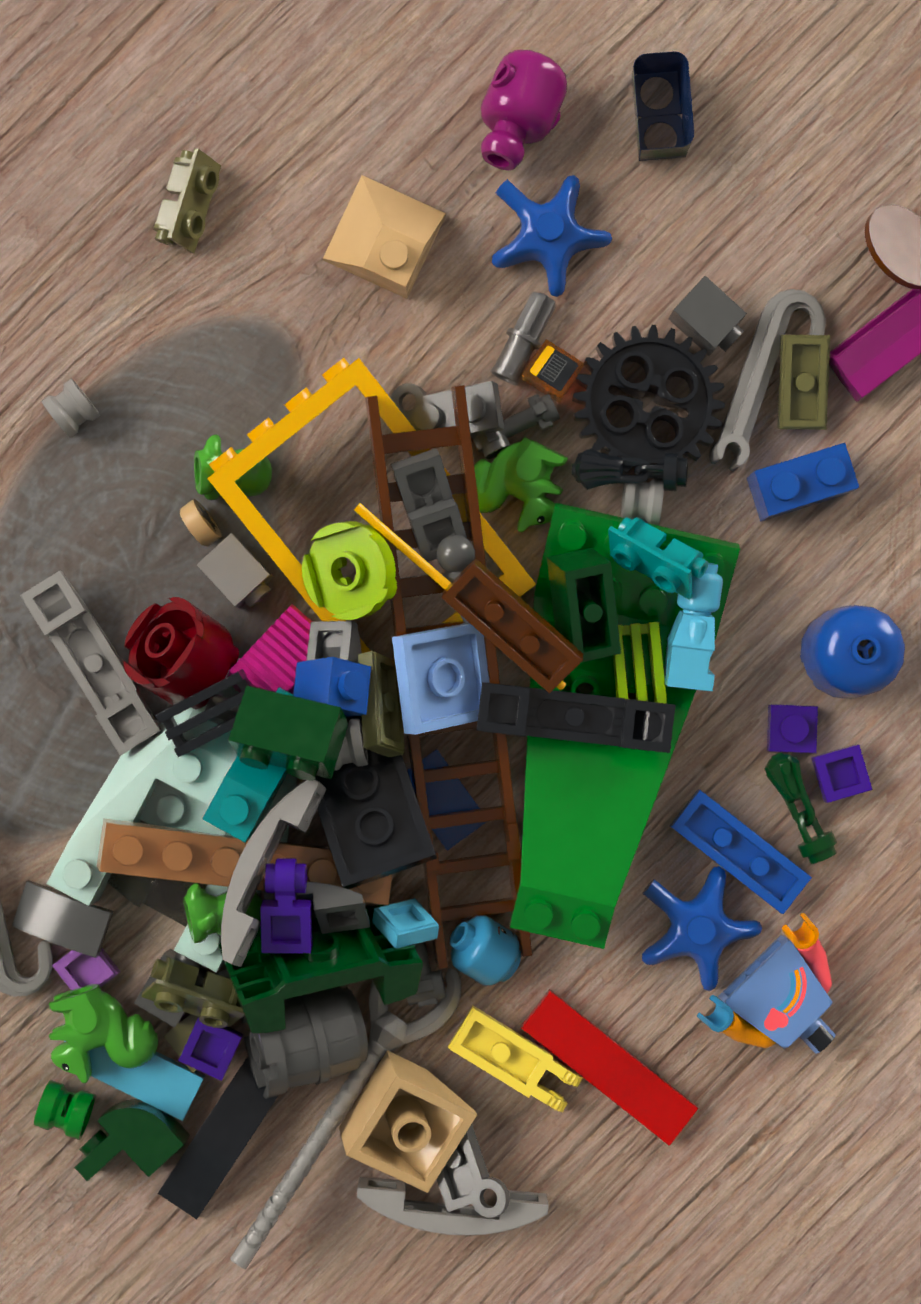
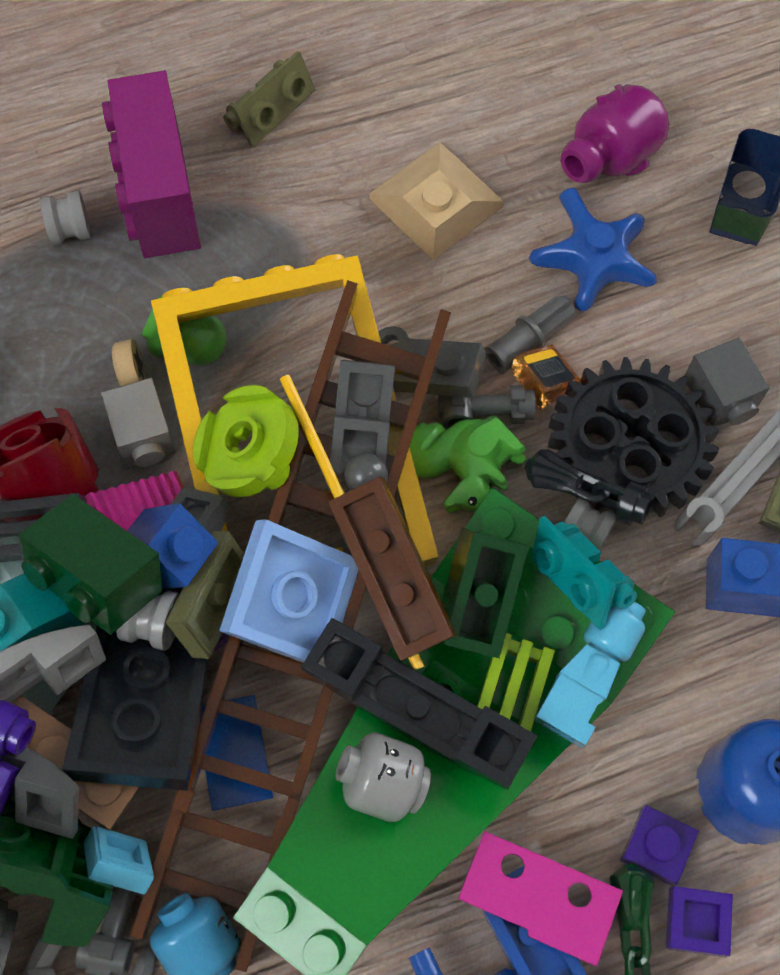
camera: 25 degrees right, 20 degrees down
none -> magenta brick [102,70,201,259]
none -> light grey head [336,732,431,822]
none -> dark pink piece [458,831,623,967]

